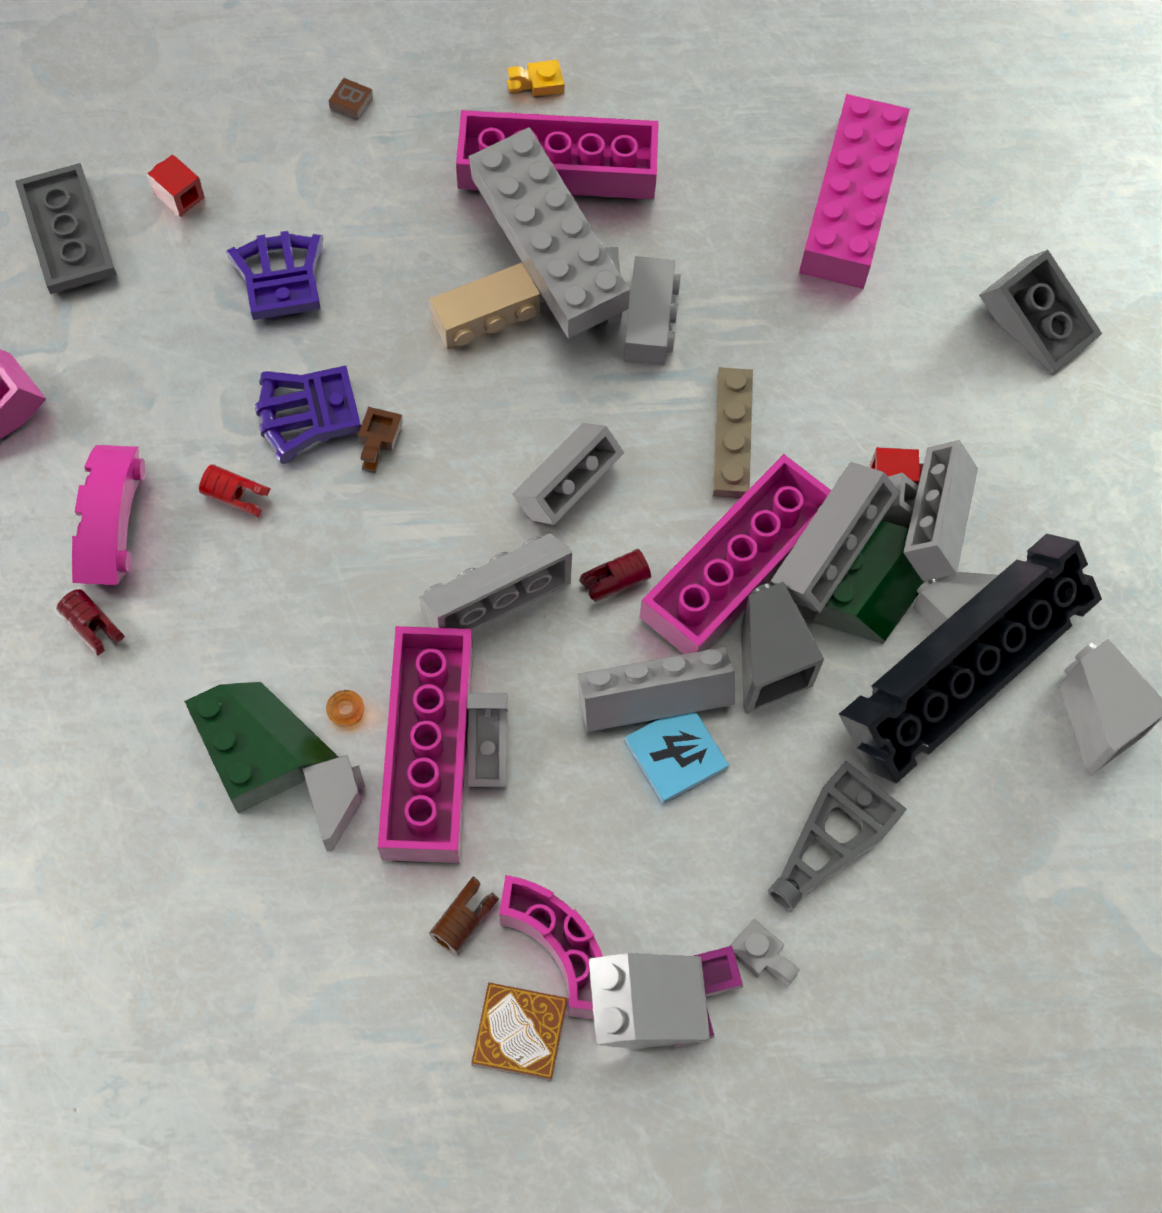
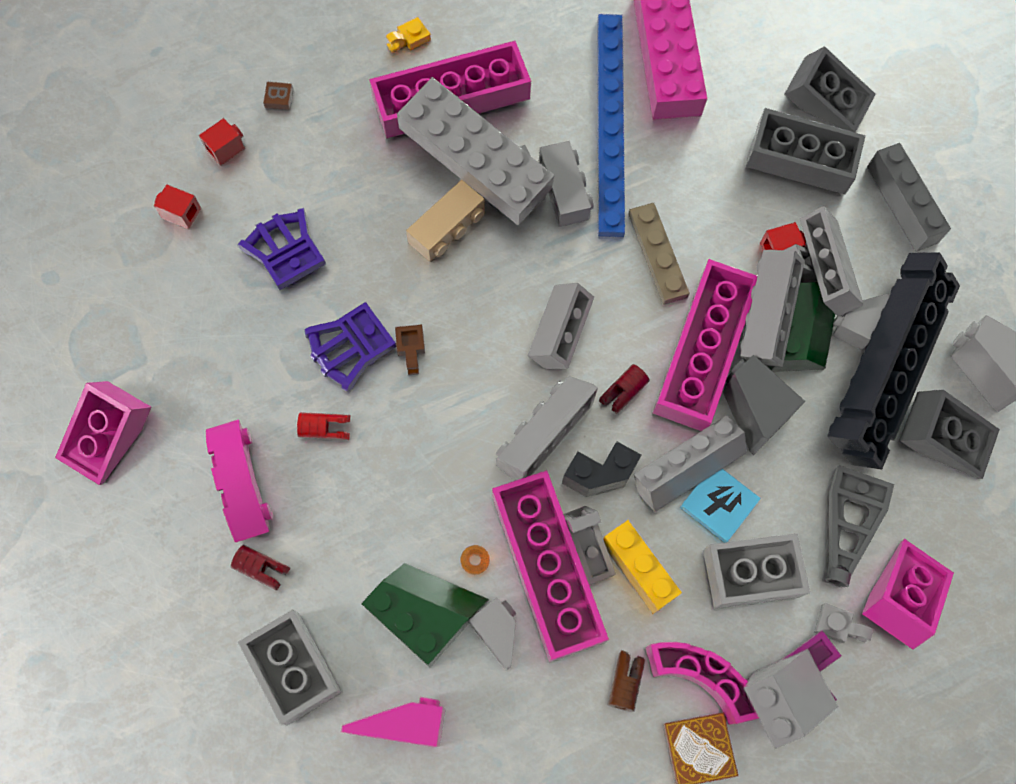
camera: 20 degrees left, 5 degrees up
dark grey plate [15,163,117,294] -> none
none -> red brick [199,118,245,166]
none -> light grey brick [238,609,341,725]
none -> dark pink slope [341,697,445,747]
none -> black brick [562,441,642,497]
none -> blue plate [597,14,625,237]
none -> yellow brick [603,520,682,614]
none -> light grey brick [703,534,810,609]
none -> dark grey brick [746,108,866,195]
none -> dark pink slope [862,539,954,650]
none -> dark grey brick [867,143,951,252]
none -> dark grey slope [900,390,1000,479]

